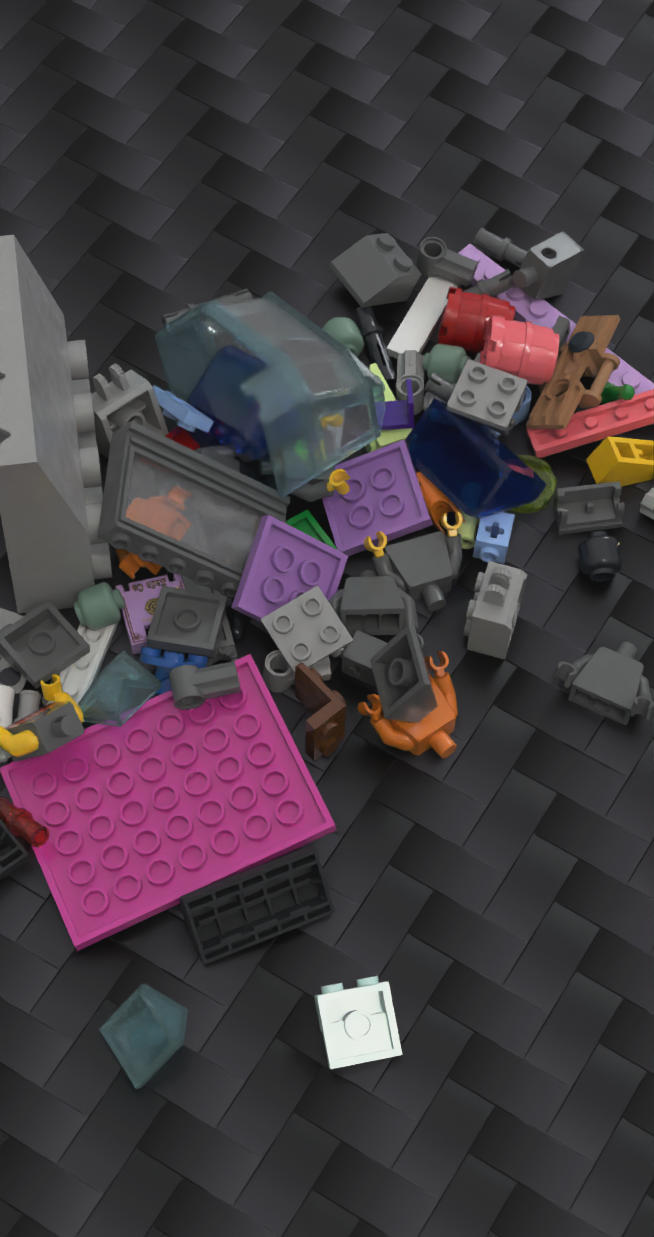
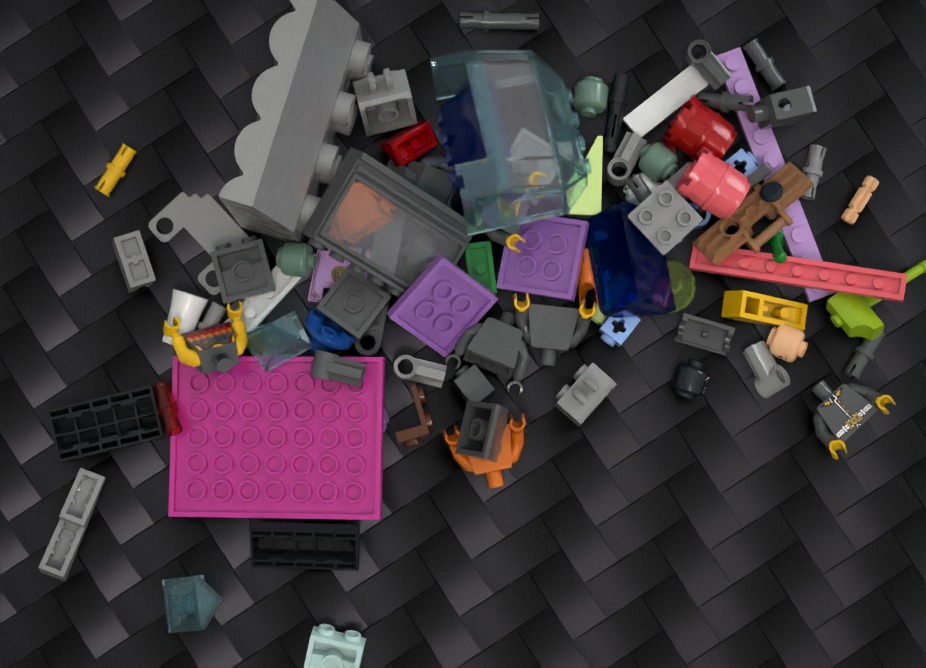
camera: 30 degrees right, 25 degrees up
light blue plate [153,385,214,432] -> none
light grey hinge [260,585,353,673] -> none
dark grey slope [329,233,421,307] -> none
dark purple bracket [369,379,414,431] -> none
dark grey torso [552,641,654,726] -> none
none -> light grey pin [800,144,827,200]

